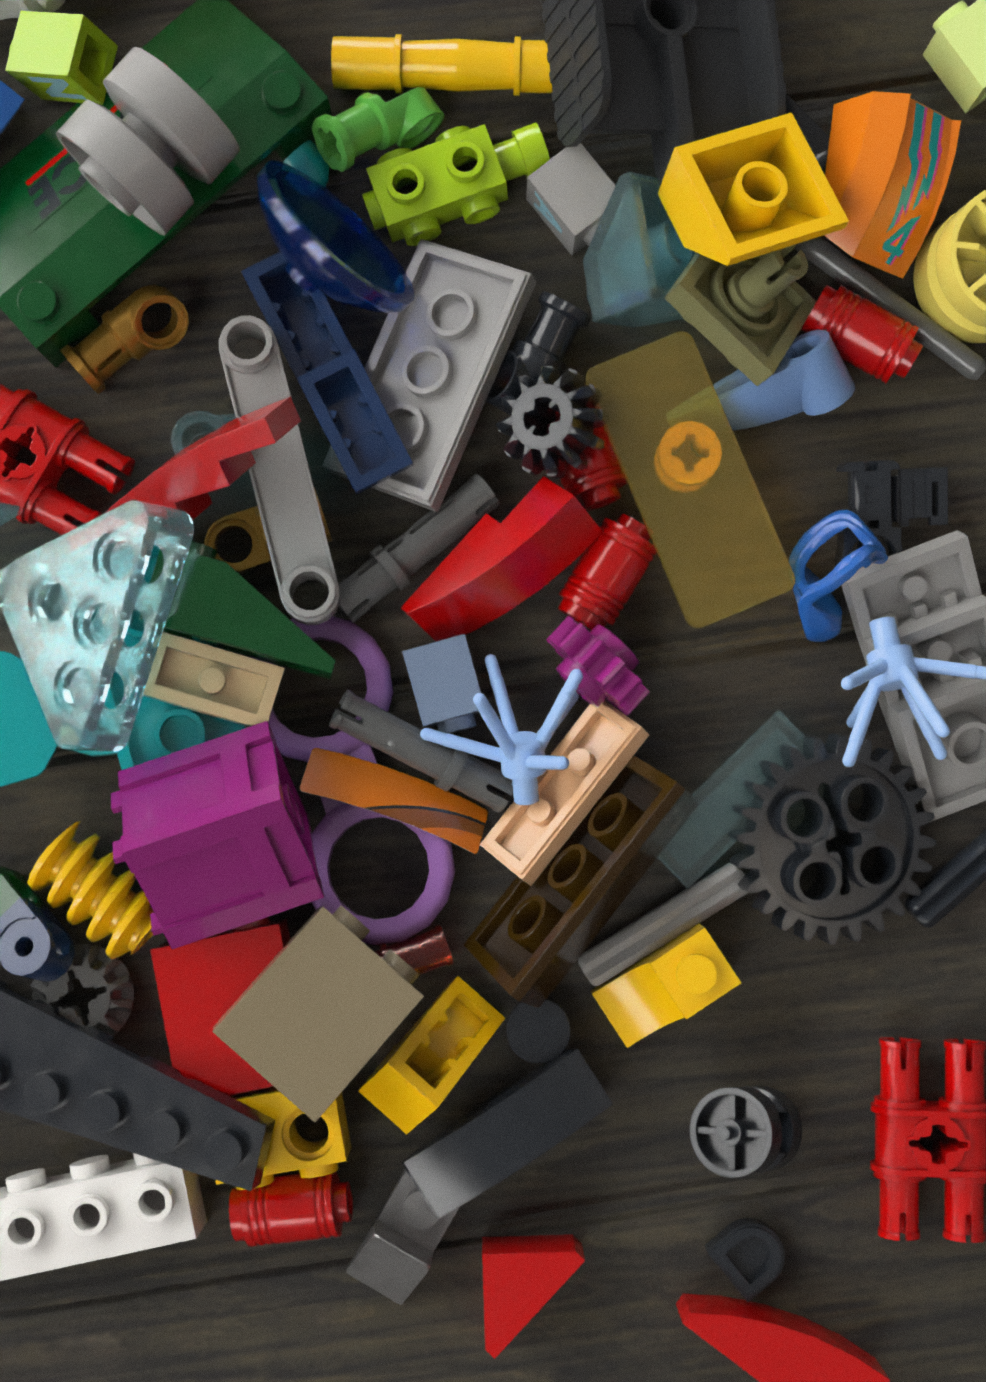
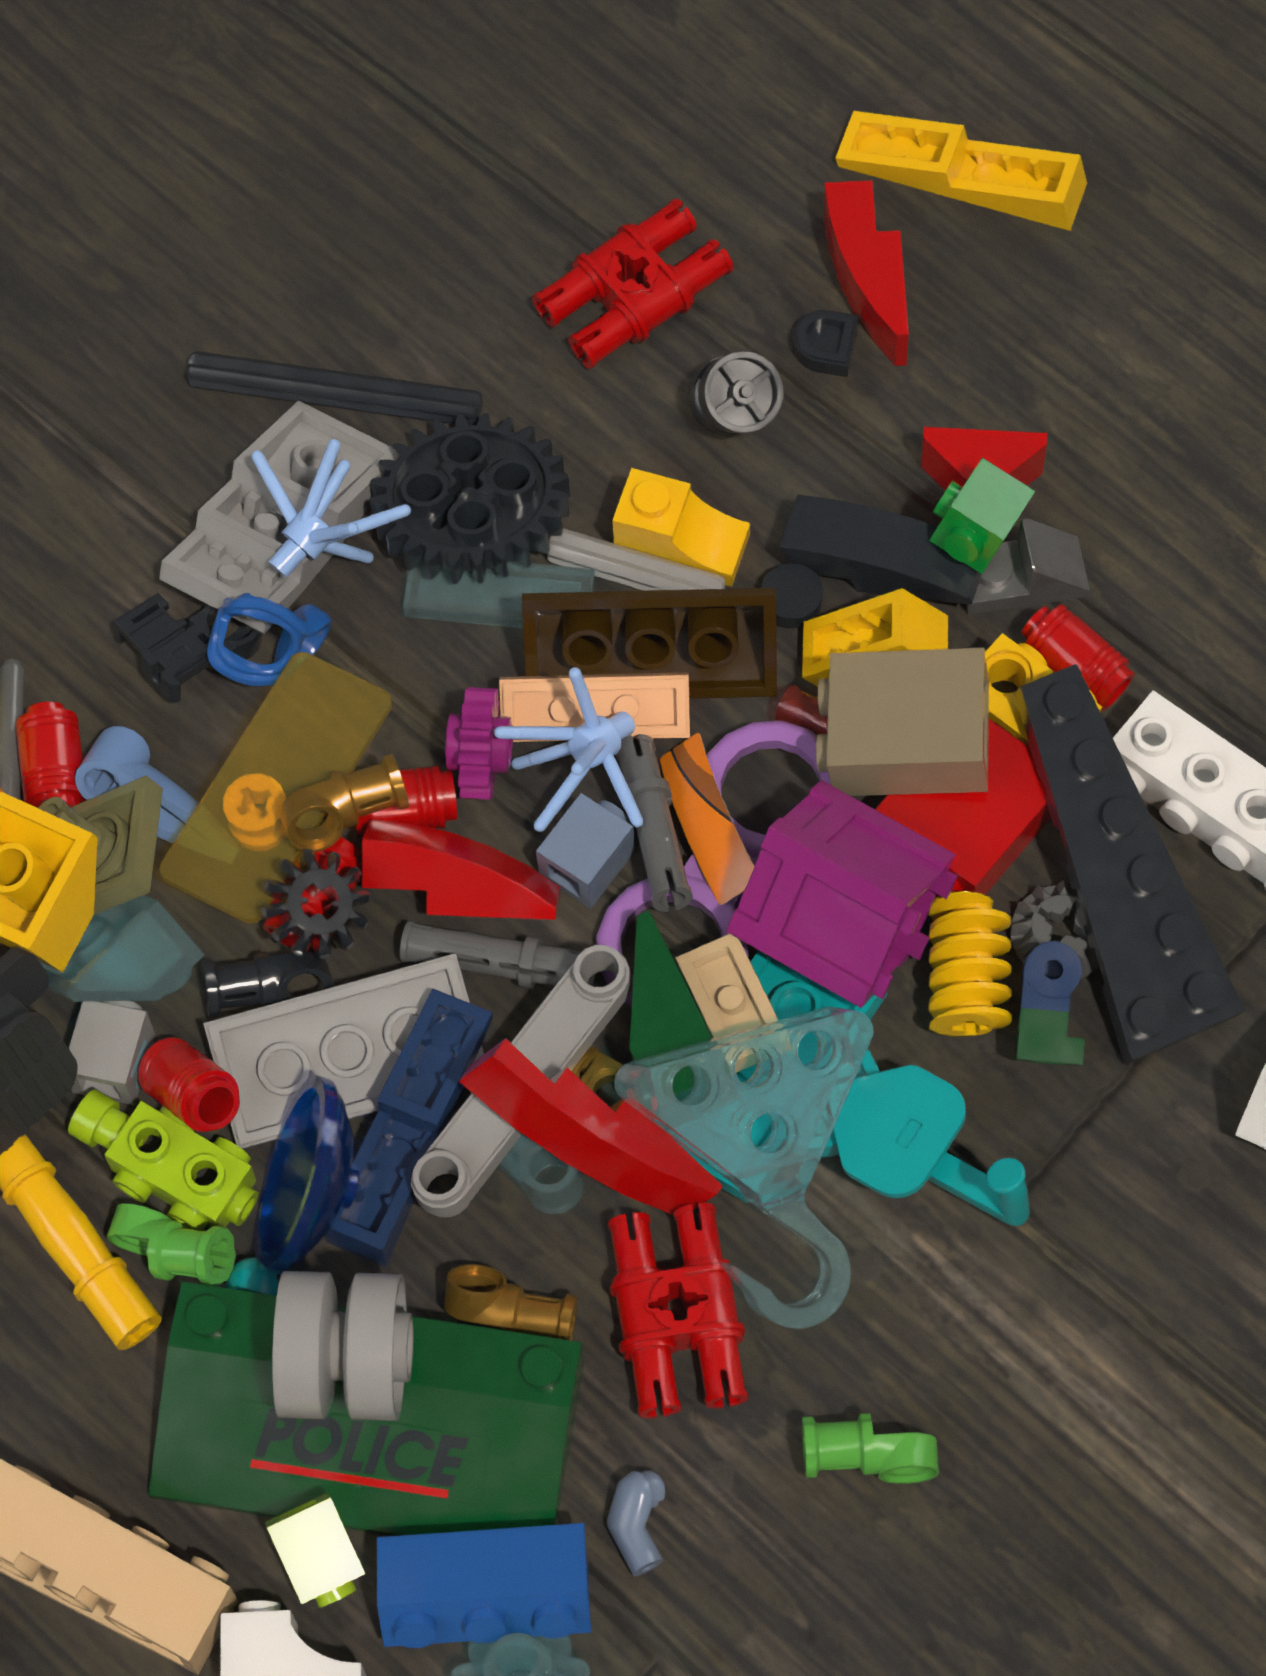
camera: 125 degrees left, 20 degrees down
none -> red head [138,1037,240,1132]
none -> pearl gold connector [281,753,410,852]
none -> brick [929,458,1035,574]

